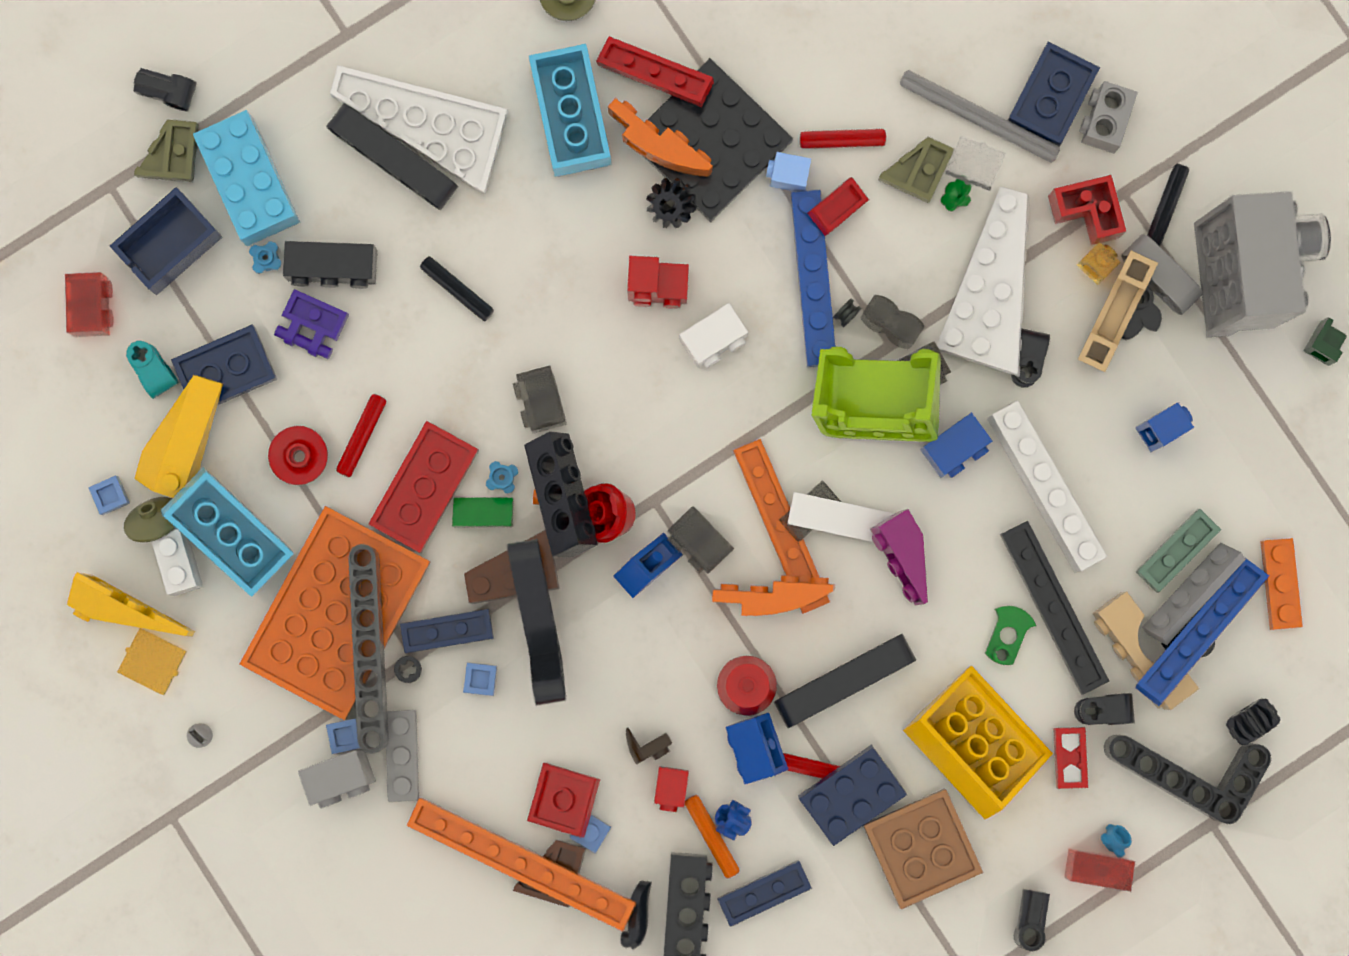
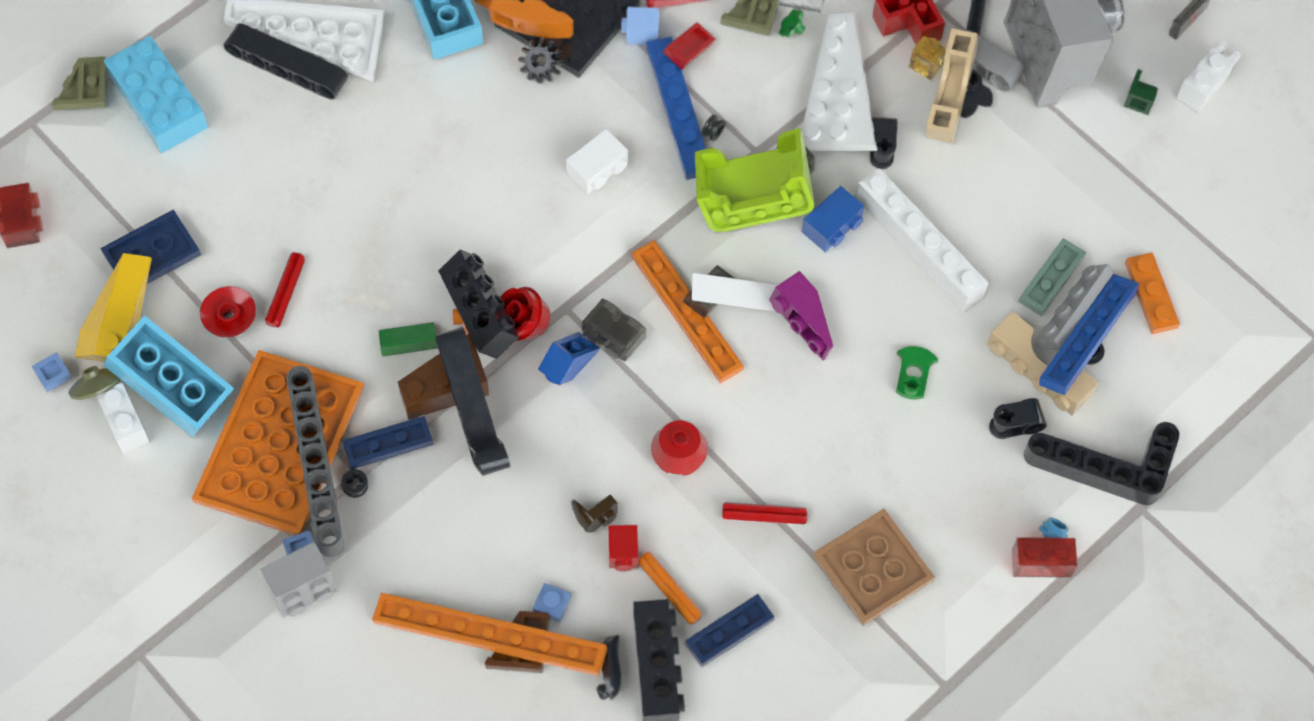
camera: 10 degrees left, 20 degrees down
yellow wedge [67,572,195,637] -> none
dark blue piece [110,187,222,295] -> none
clear yellow piece [117,628,187,695] -> none
teal piece [126,341,179,399] -> none
black piece [133,68,197,111] -> none
light grey hinge [187,723,213,748] -> none
dark azure plate [249,241,282,274] -> none
dark purple plate [274,289,349,359] -> none
black brick [283,241,377,289] -> none
red plate [368,421,479,553] -> none
light grey plate [386,710,419,802] -> none
black axle [420,256,494,321] -> none
medium blue plate [463,663,497,696] -> none
dark azure plate [486,461,518,494] -> none
clear smoke brick [513,365,567,434] -> none
red tile [527,763,600,838] -> none
red brick [627,256,689,308] -> none
orange slope [712,575,835,616] -> none
blue gear [715,800,752,840] -> none
blue brick [726,712,788,785] -> none
black beam [774,633,917,728] -> none
dark blue plate [798,744,907,846] -> none
clear smoke brick [860,295,925,349] -> none
yellow slope [903,665,1053,819] -> none
black plate [1000,521,1110,695] -> none
black piece [1014,889,1050,951] -> none
red piece [1053,727,1088,789] -> none
blue brick [1135,402,1194,452] -> none
black gear [1226,699,1281,745] -> none

